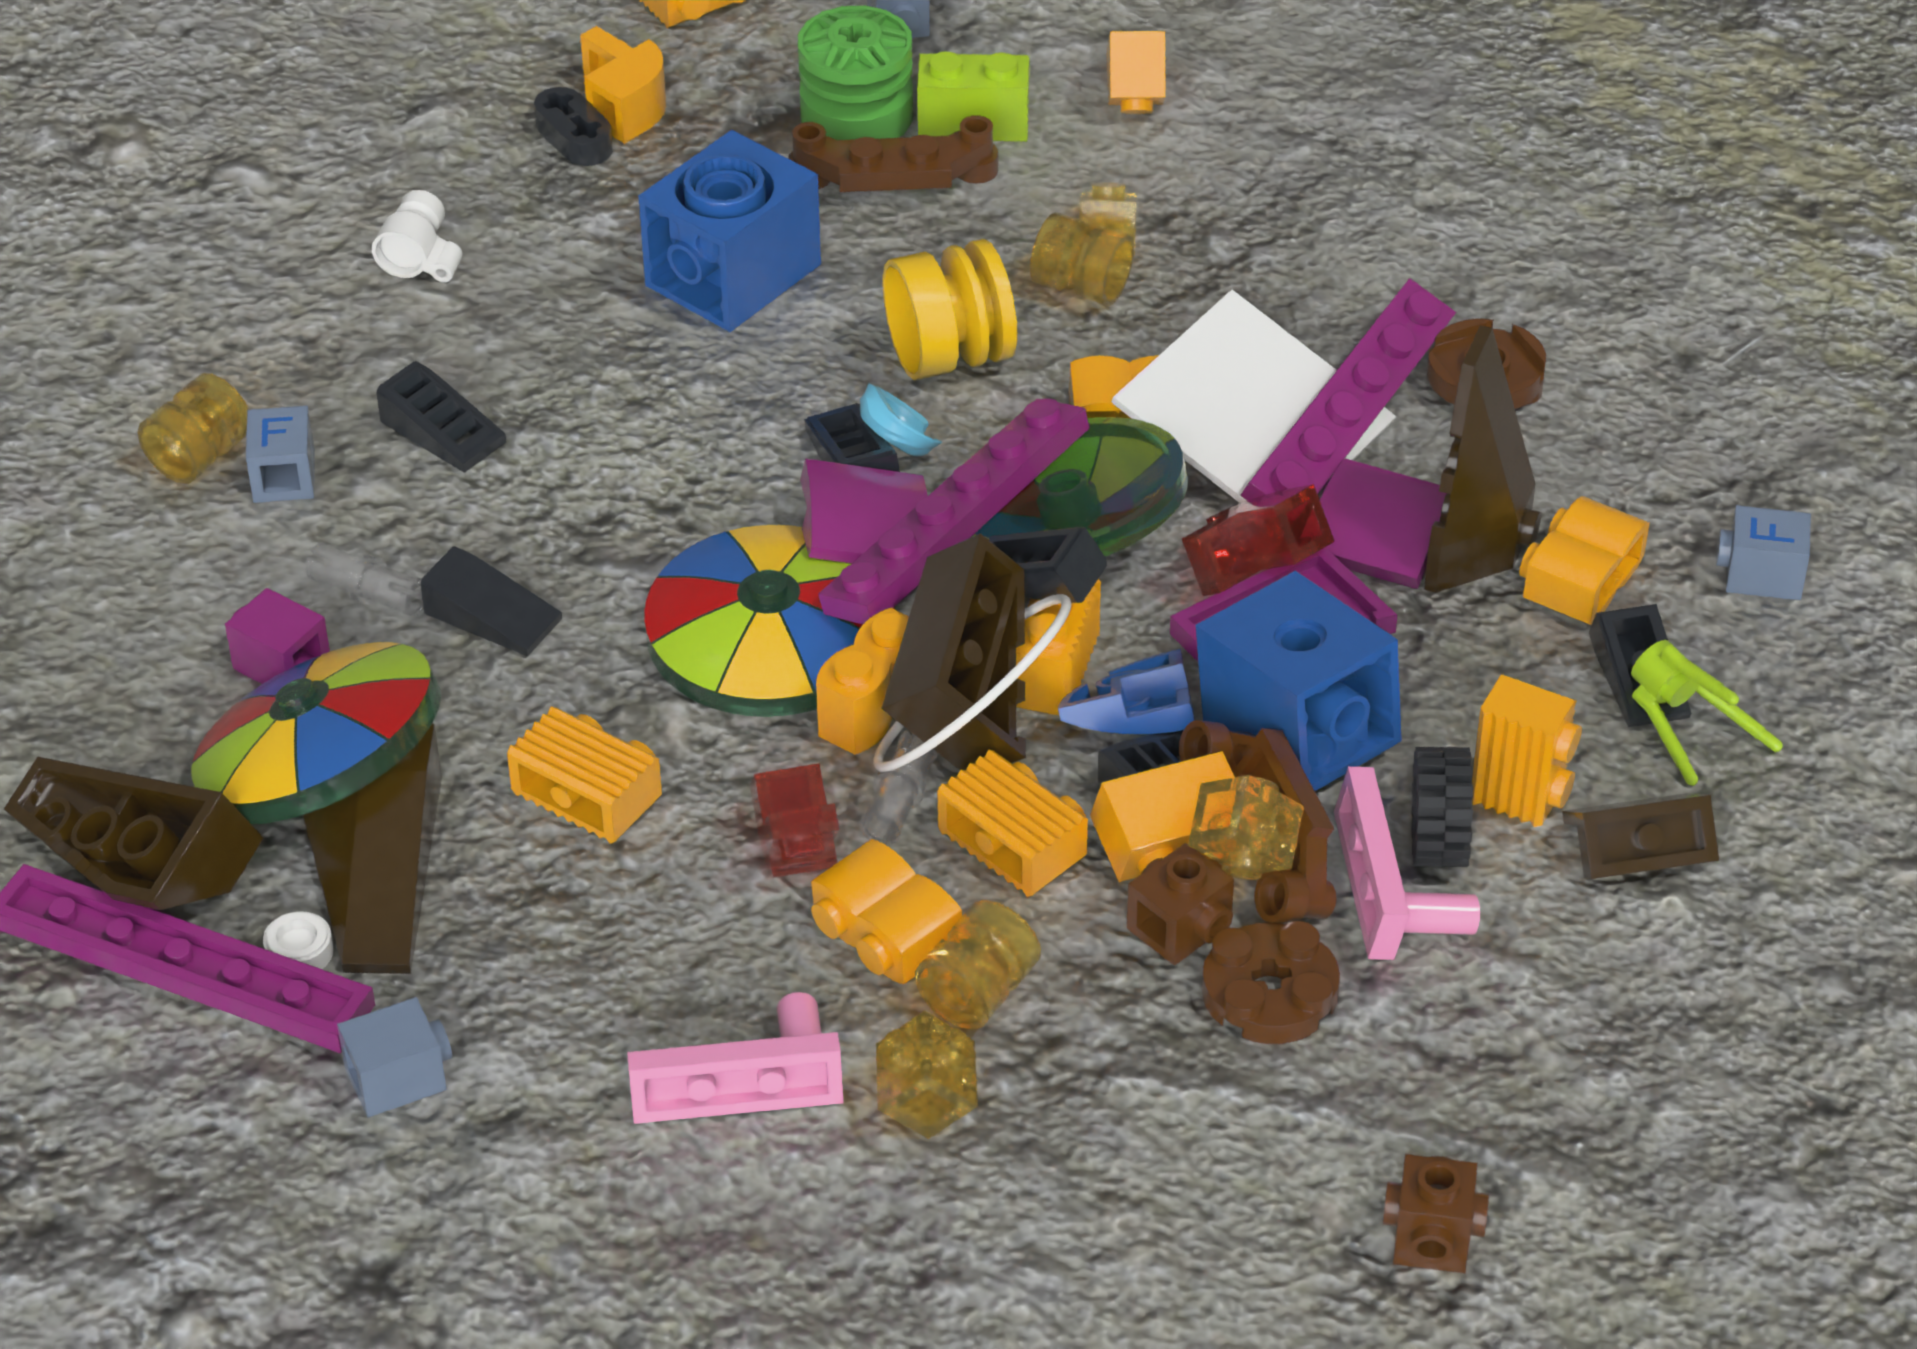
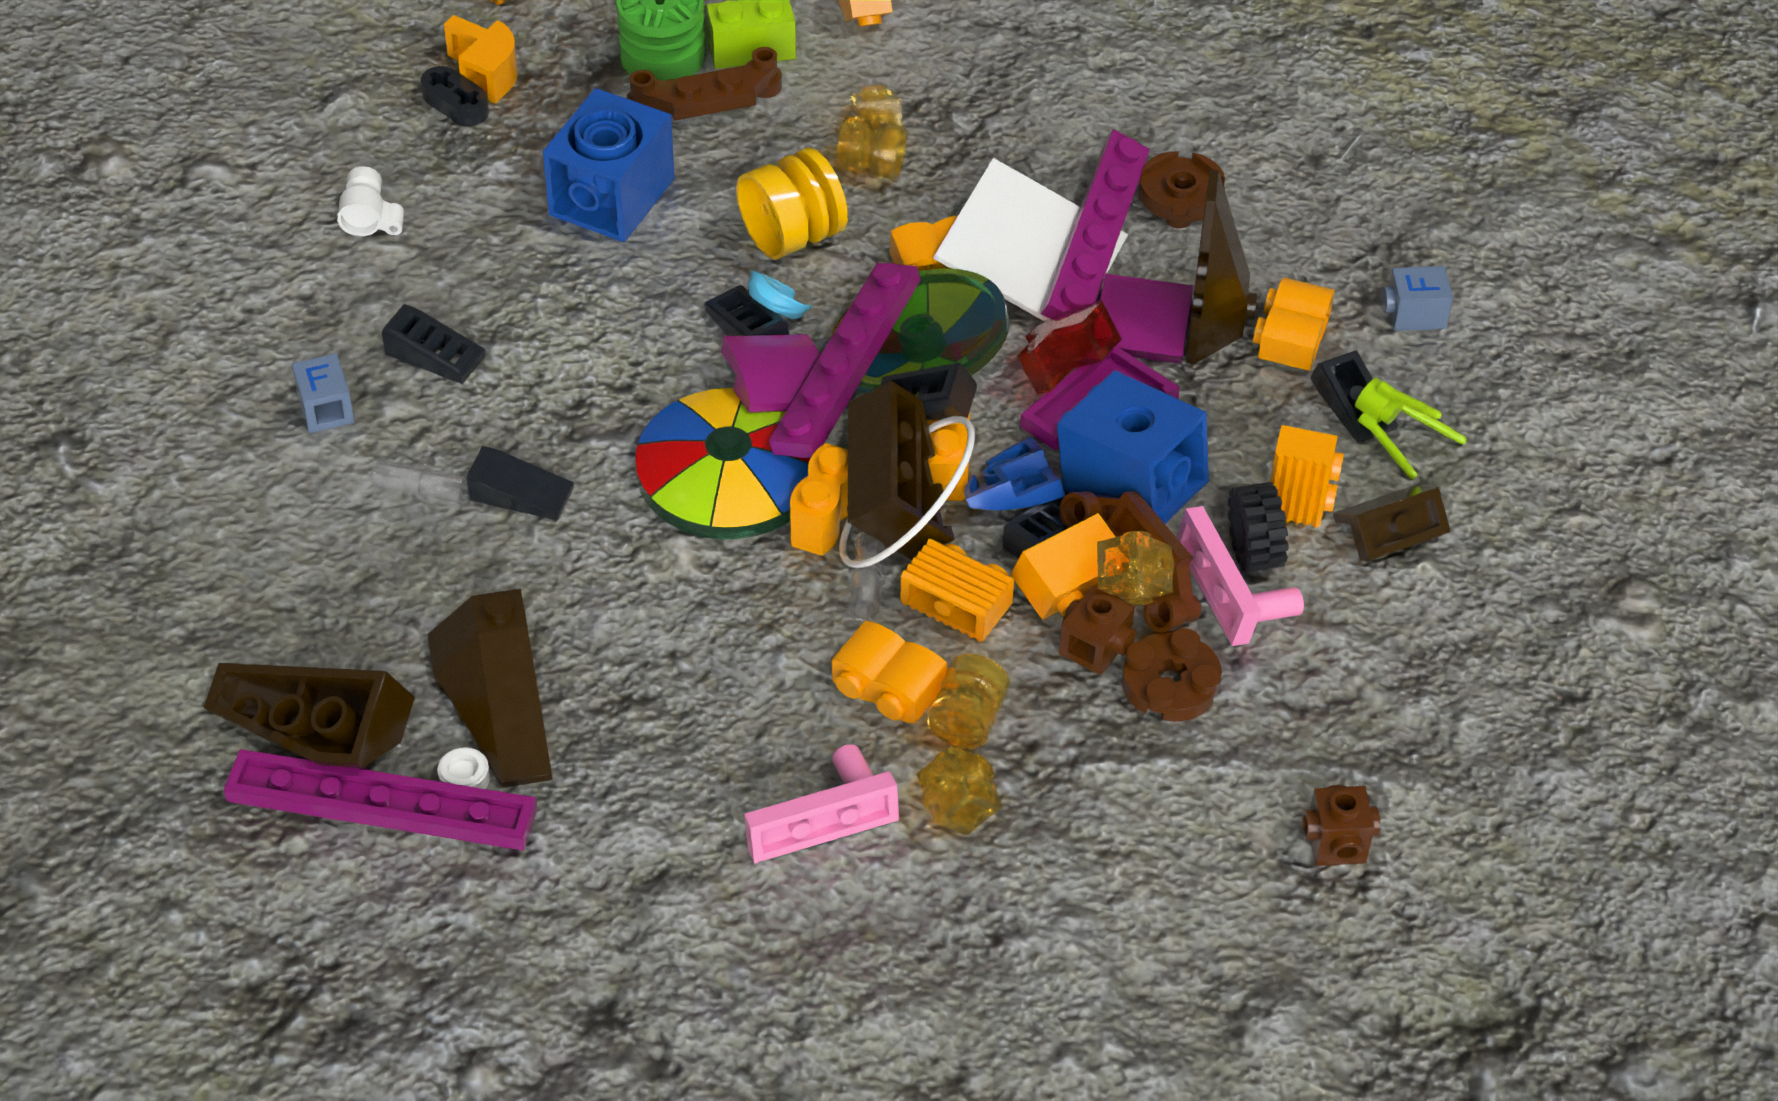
camera: 15 degrees left, 5 degrees up
clear yellow wheel [137,373,249,484] -> none
dish [191,642,441,824] -> none
magenta brick [225,588,330,699] -> none
sand blue brick [337,997,452,1118] -> none
light orange brick [507,706,662,844] -> none
clear red brick [750,763,840,878] -> none

